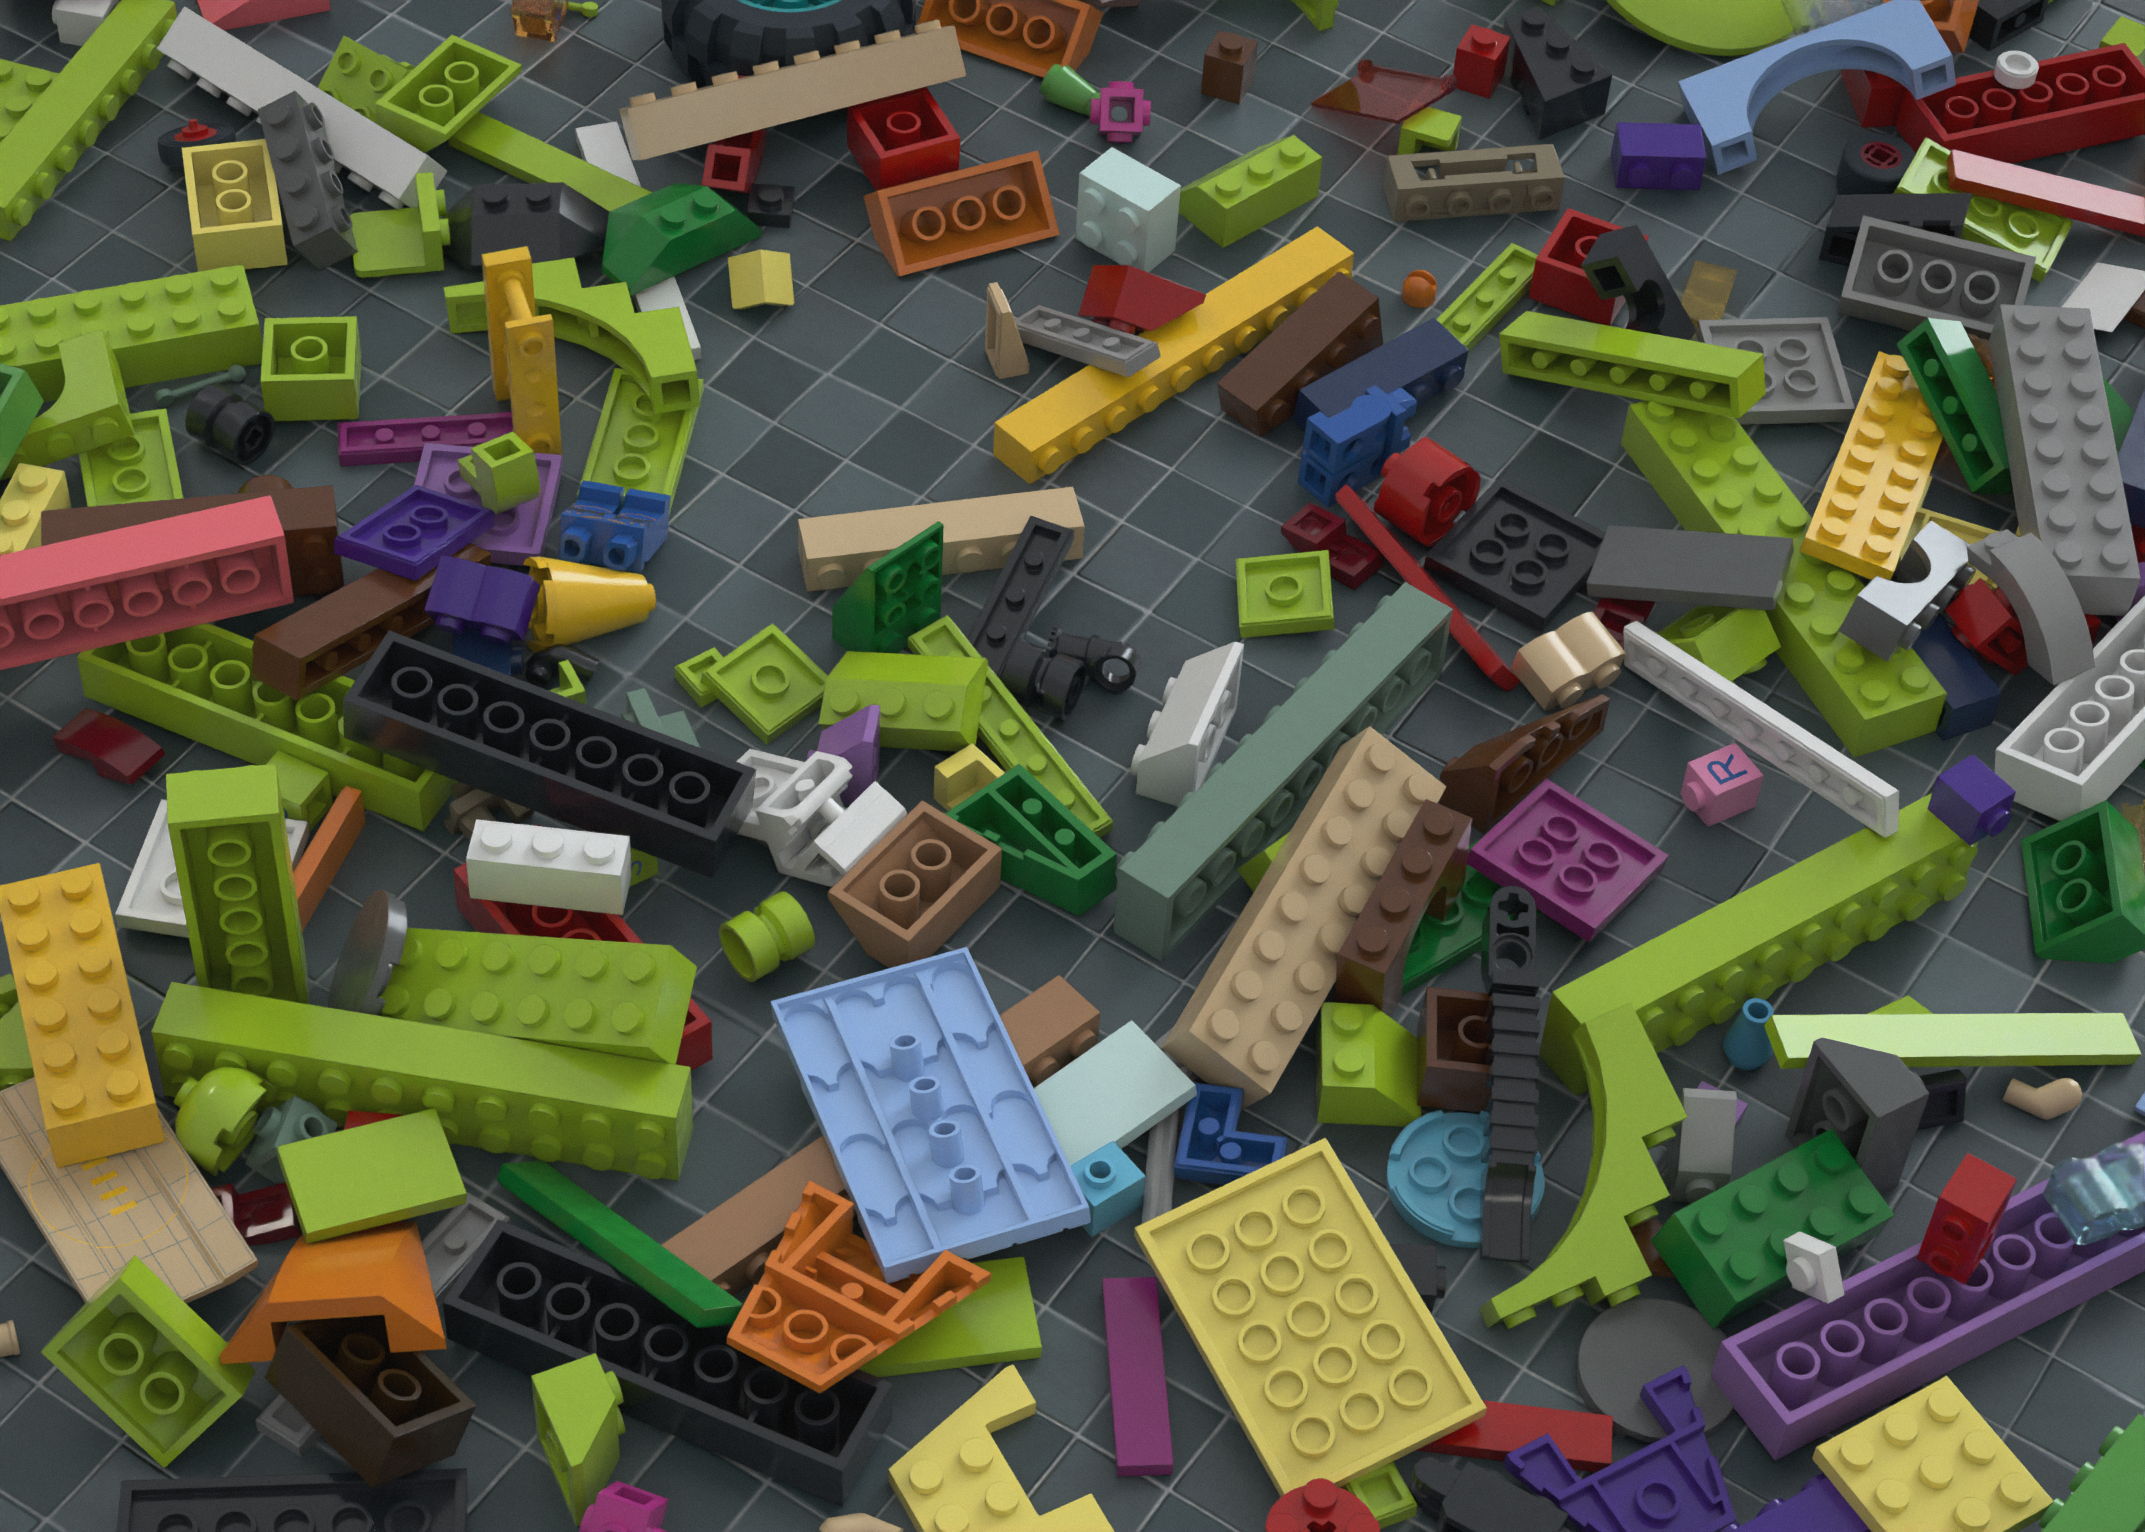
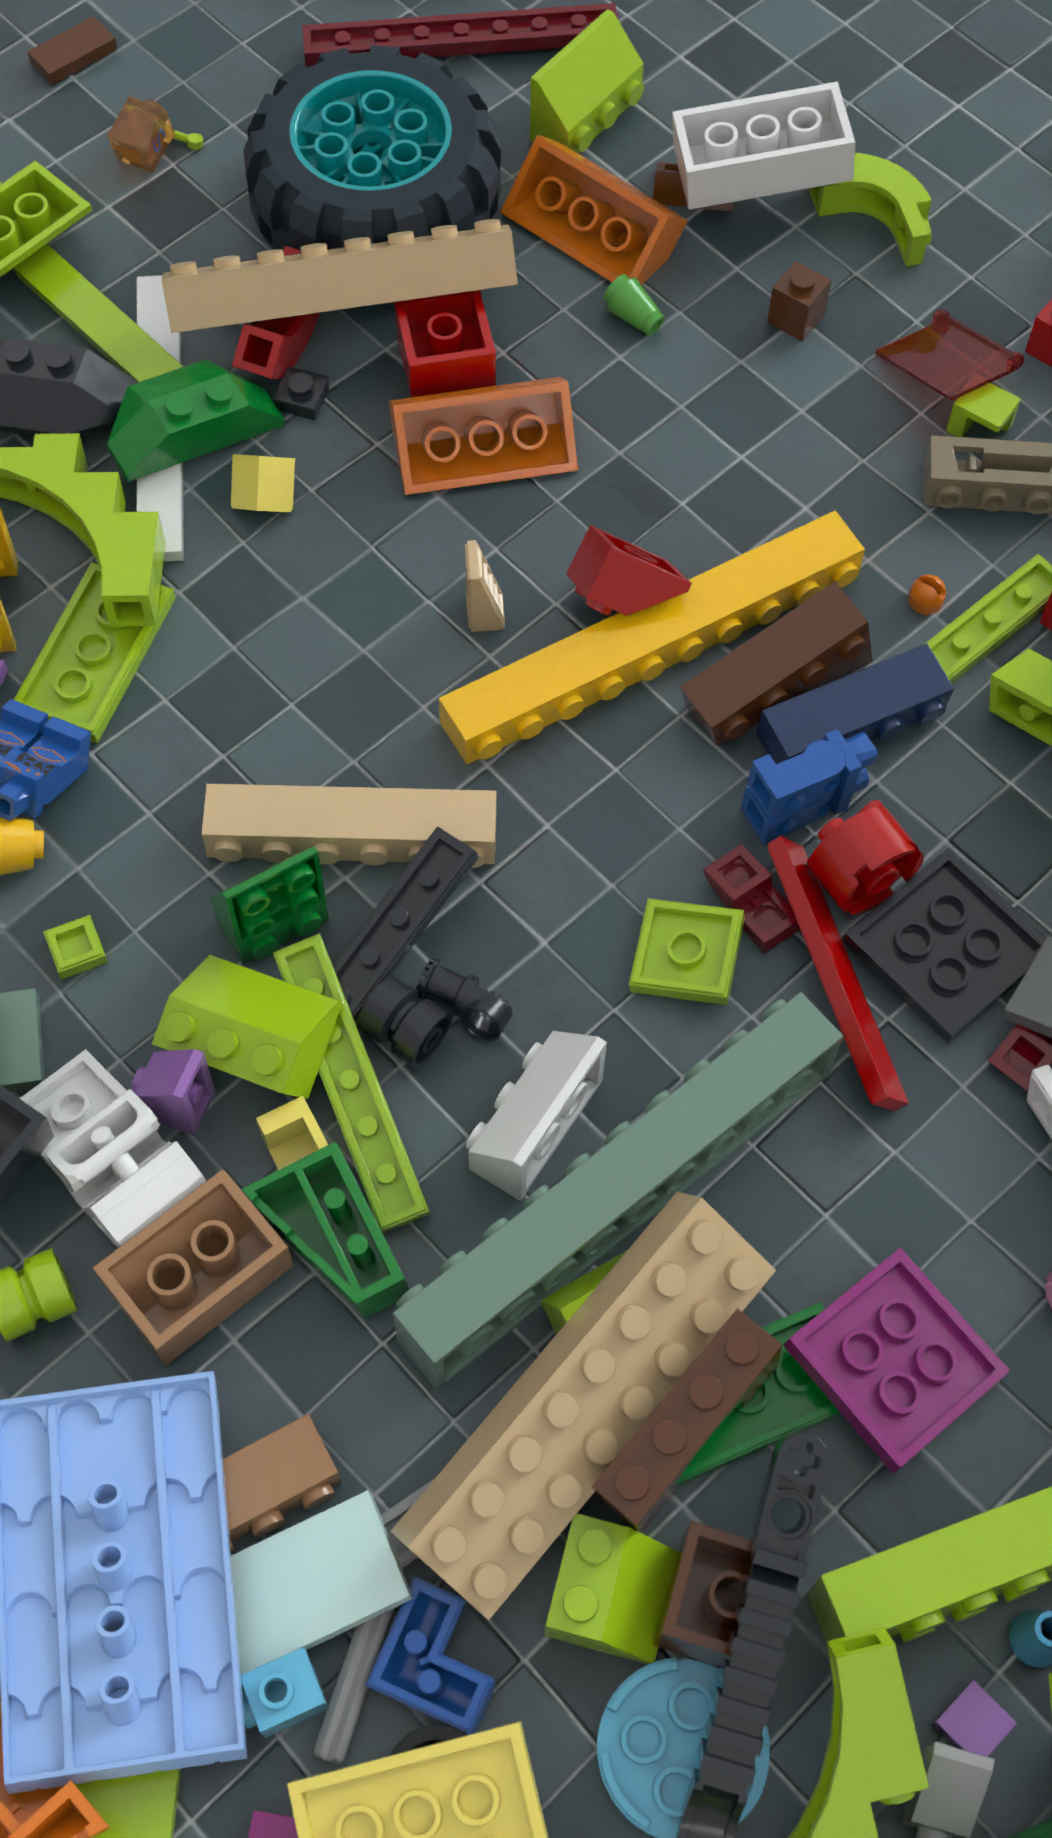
camera: 15 degrees right, 15 degrees up
lime tile [701,623,828,745] -> none
light grey tile [1015,305,1161,377] -> none
light aqua brick [1075,147,1181,272] -> none
dark pink brick [1090,81,1151,143] -> none
lime slope [1178,135,1323,248] -> none
reddish brown wedge [1439,694,1610,835] -> none
tan brick [1511,612,1626,711] -> none

